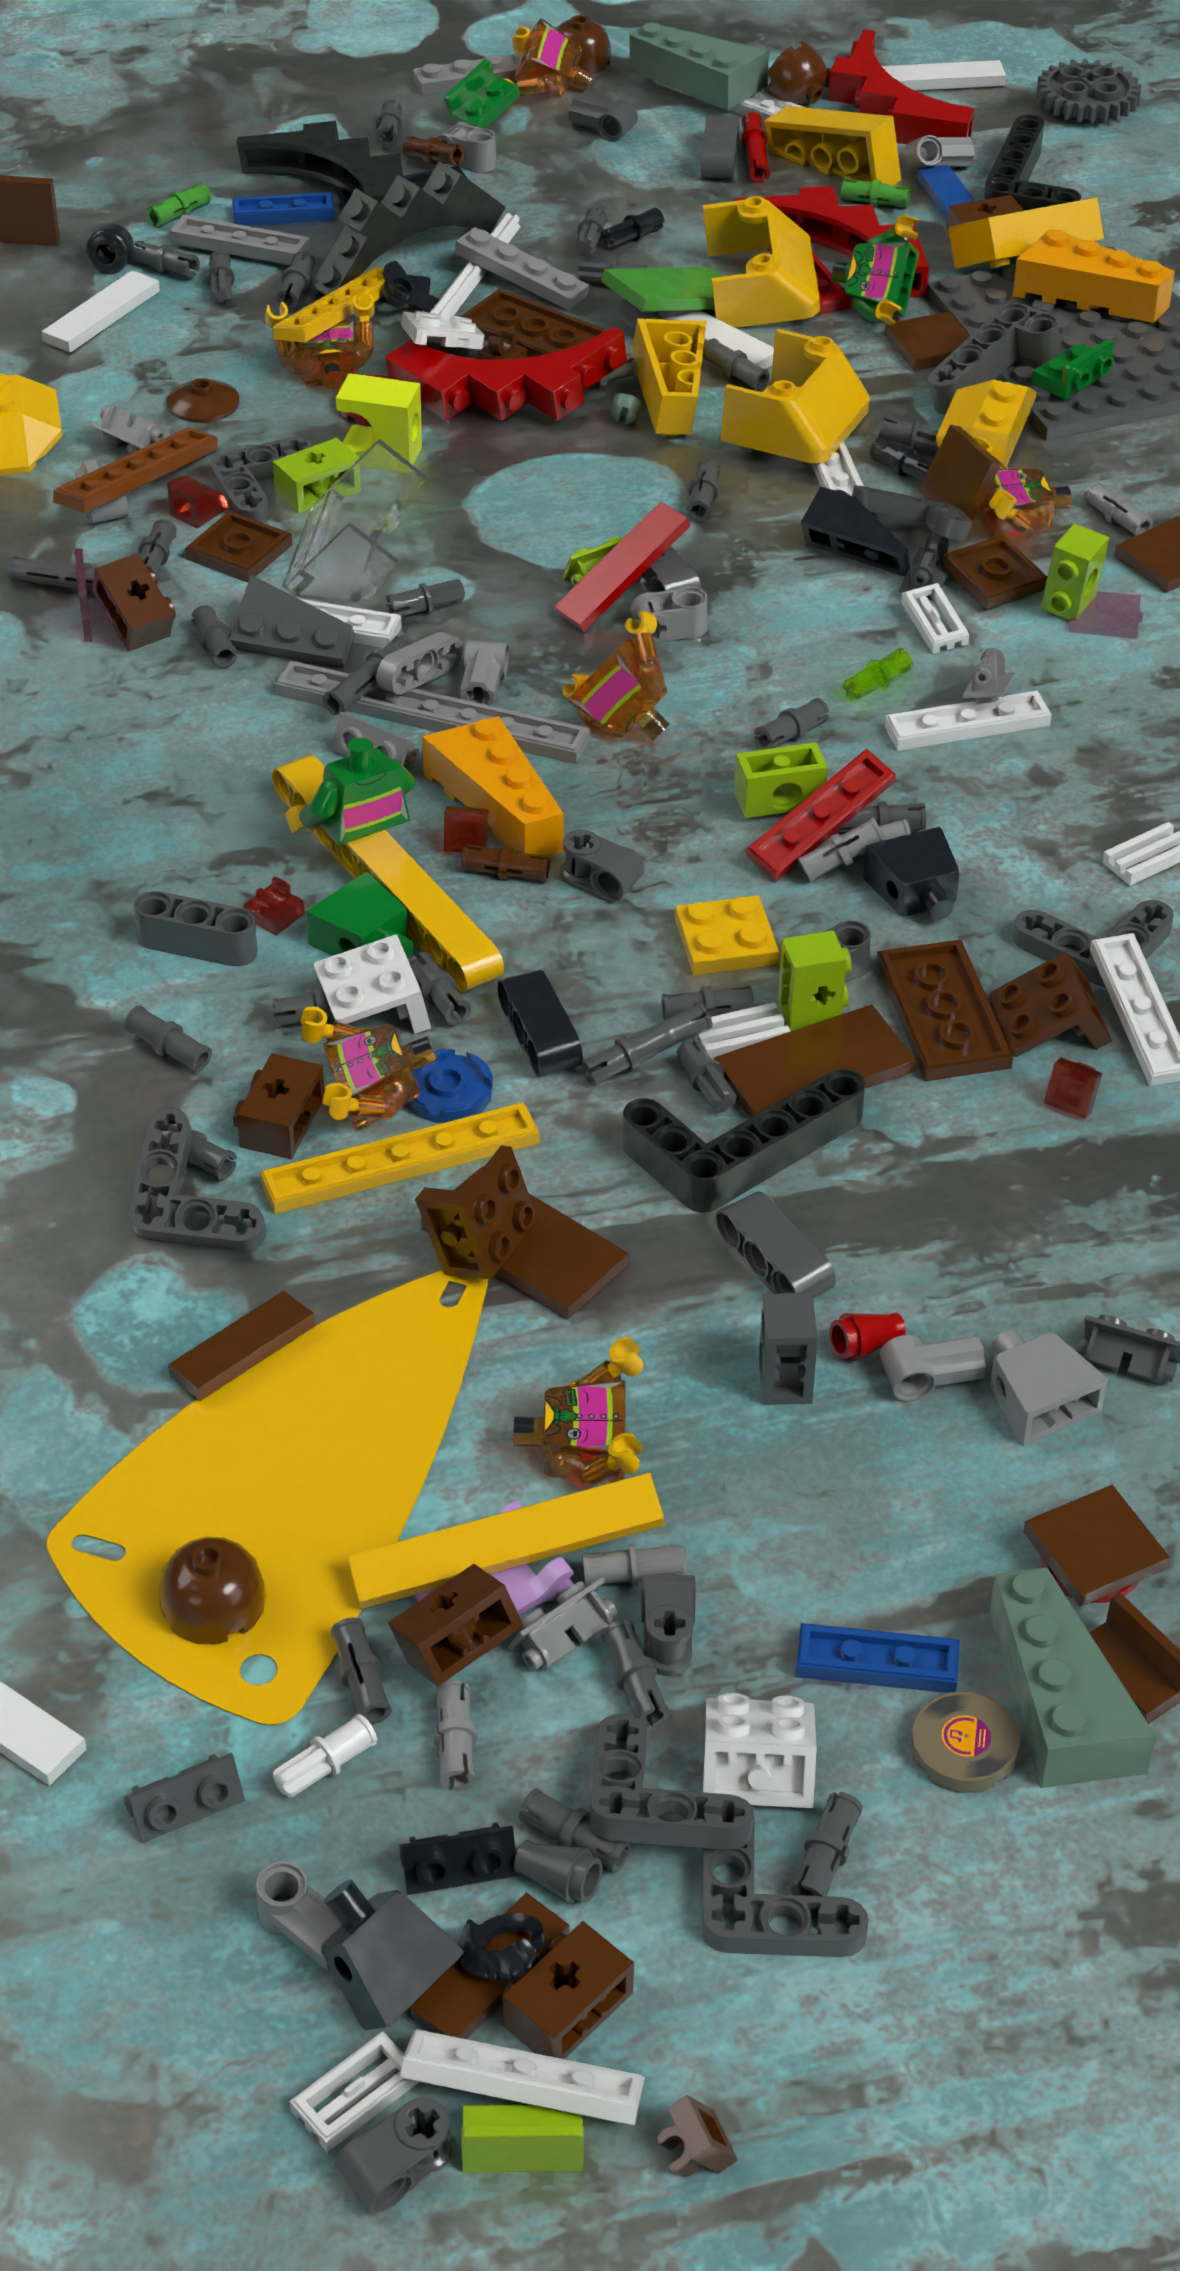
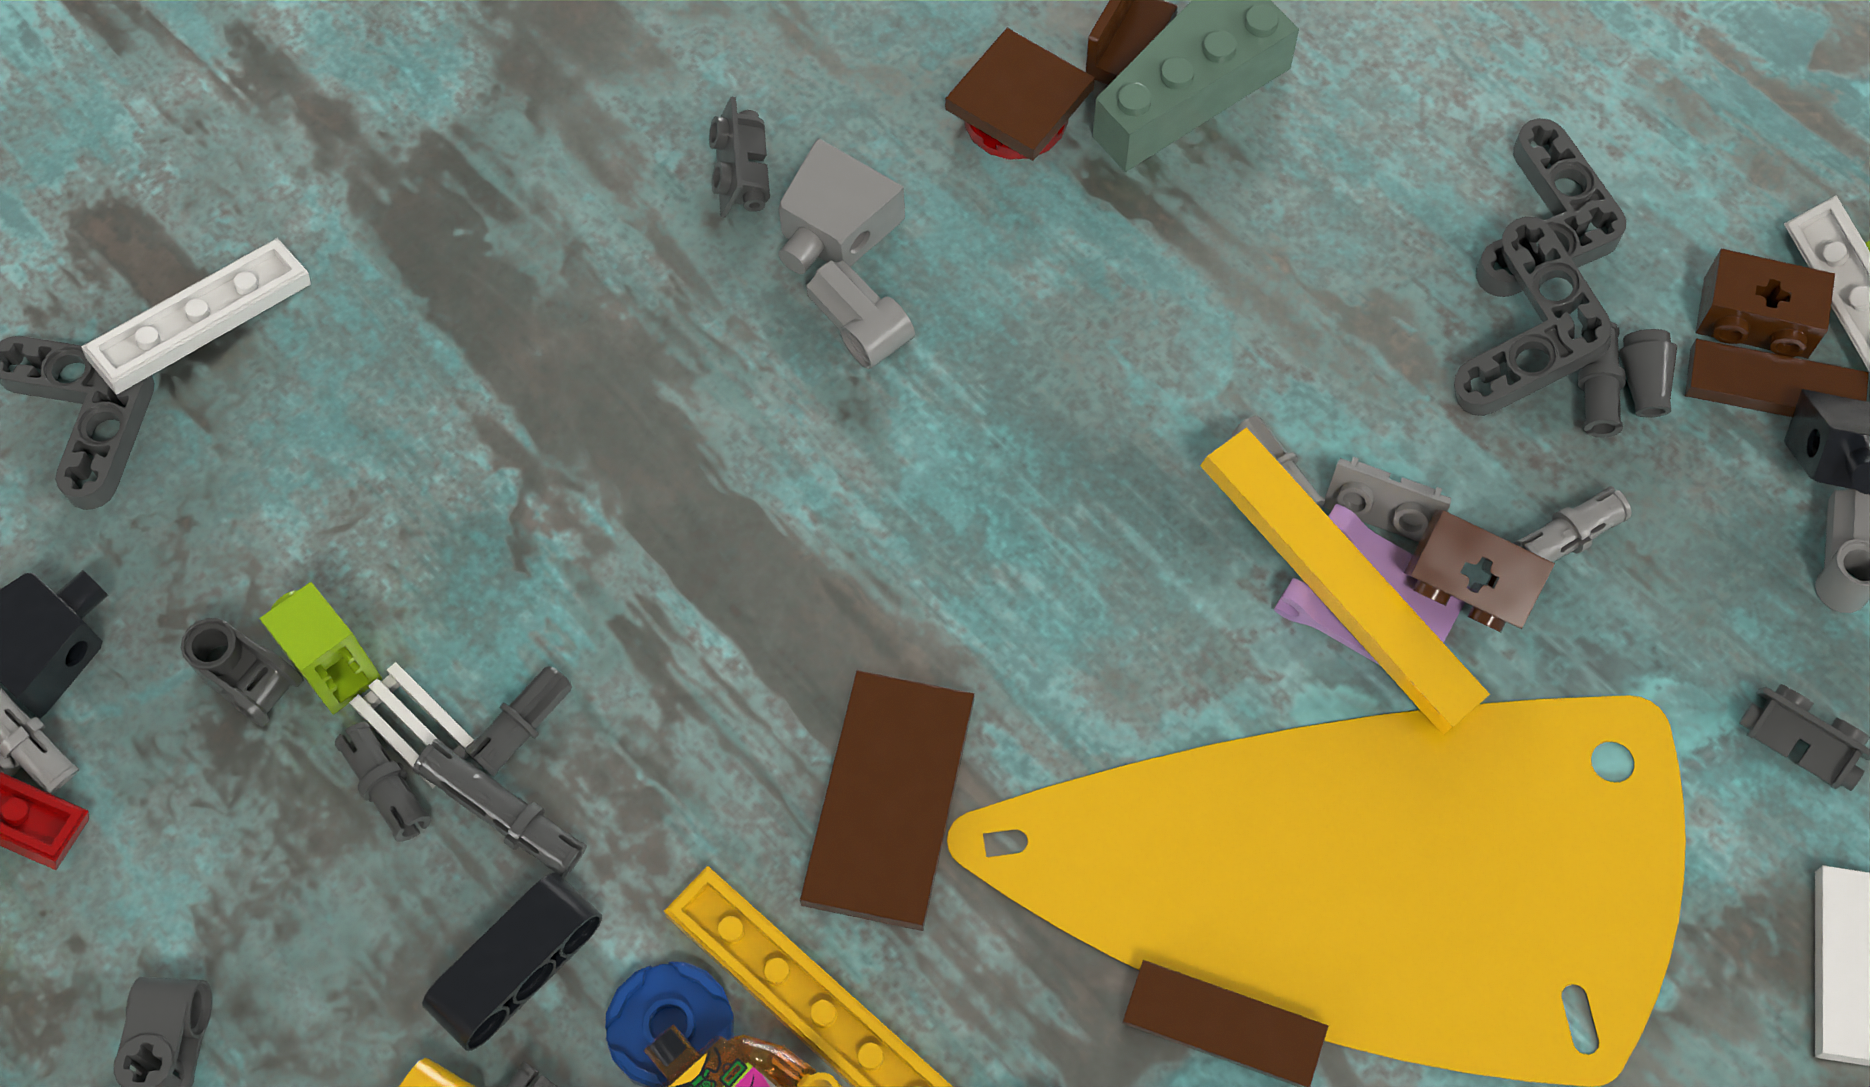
camera: 115 degrees left, 20 degrees up
reddish brown cylinder [159,1536,266,1644] -> none
white axle [272,1714,377,1798] -> none
dark grey pin [330,1617,392,1725] -> none
black hinge [399,1822,518,1895] -> none
reddish brown bracket [415,1145,537,1280] -> none
black piece [457,1913,545,1982] -> none
torso [513,1337,643,1490] -> none
dark grey pin [601,1620,670,1728] -> none
pearl dark grey beam [622,1068,866,1213] -> none
dark grey piece [641,1575,696,1676] -> none
tile [656,2095,738,2177] -> none
yellow plate [675,895,779,976] -> none
white bracket [703,1693,817,1808] -> none
reddish brown tile [714,1004,916,1118] -> none
dark grey beam [715,1191,836,1298] -> none
dark grey brick [758,1293,818,1405] -> none
dark grey pin [790,1792,863,1896] -> none
blue tile [796,1623,960,1693] -> none
red cone [829,1312,906,1361] -> none
reddish brown tile [876,939,1013,1081] -> none
dark tan tile [910,1691,1021,1792] -> none
reddish brown bracket [990,951,1112,1057] -> none
clear red tile [1043,1057,1103,1119] -> none

